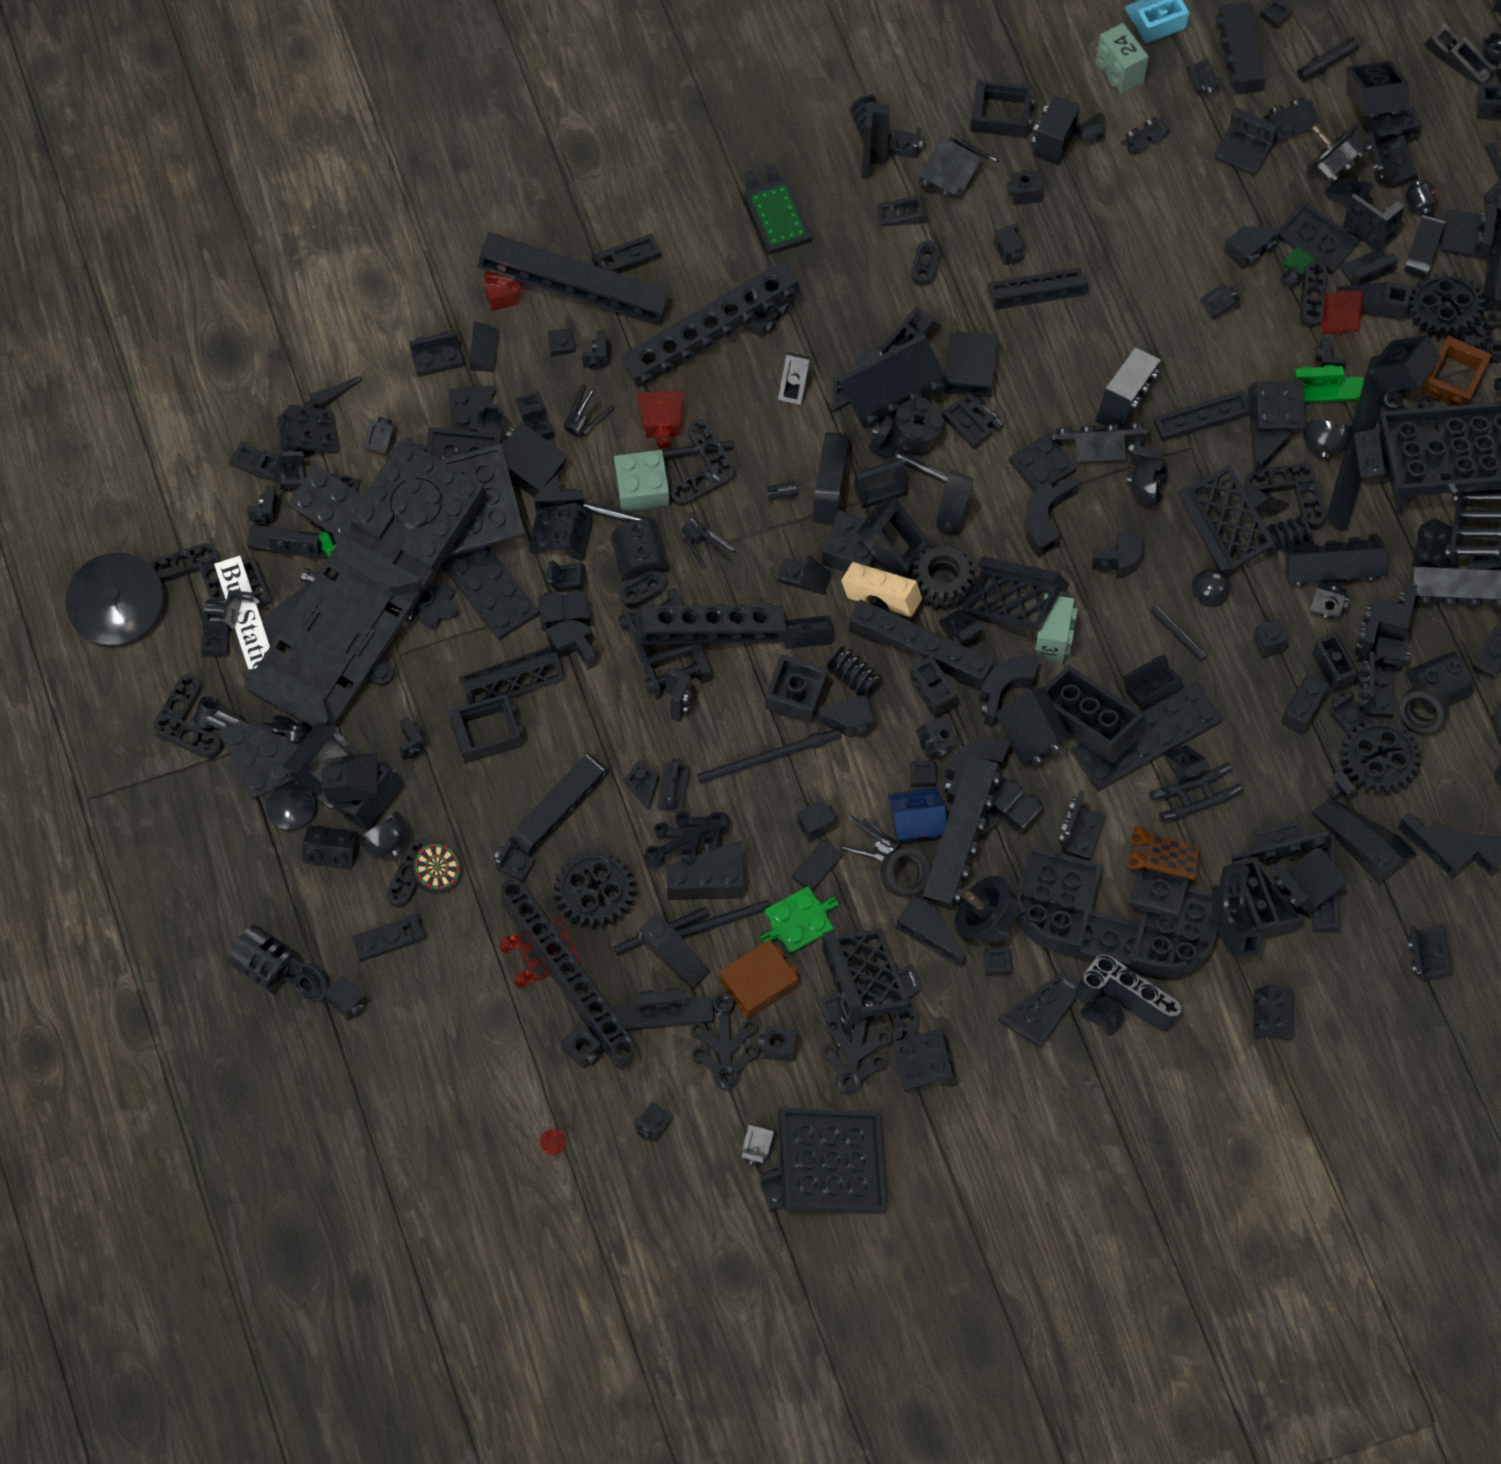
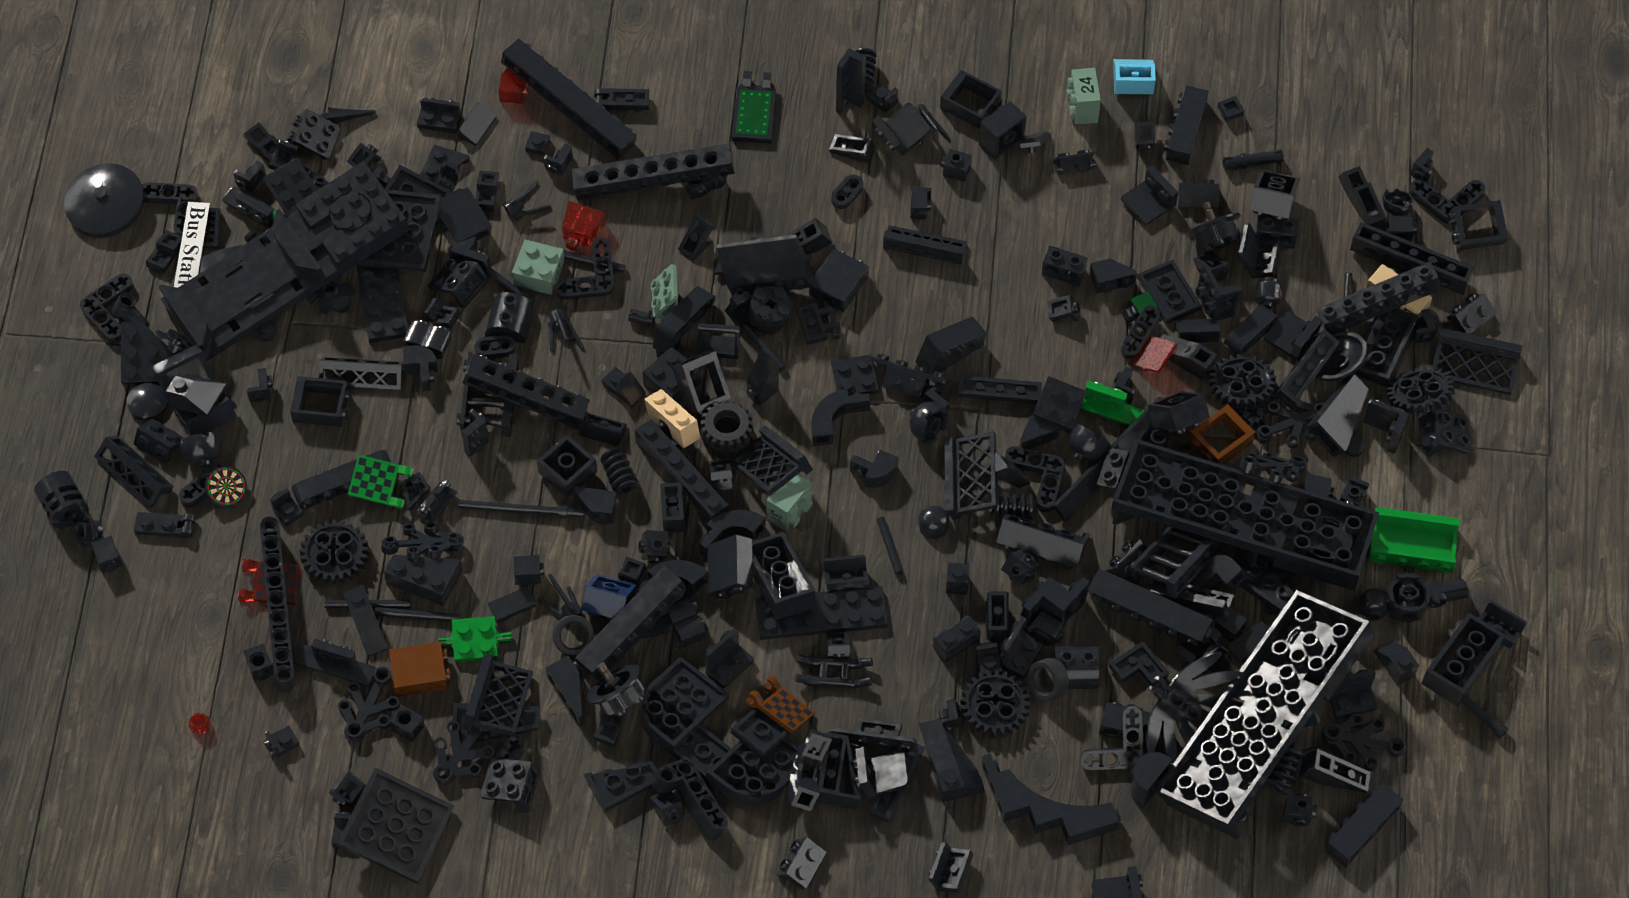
camera: 25 degrees right, 5 degrees down
black bracket [204,590,263,629] -> none
none -> black fence [94,436,174,508]
none -> green flag [348,454,413,509]
none -> sand green bracket [651,264,678,319]
none -> black brick [1041,245,1088,286]

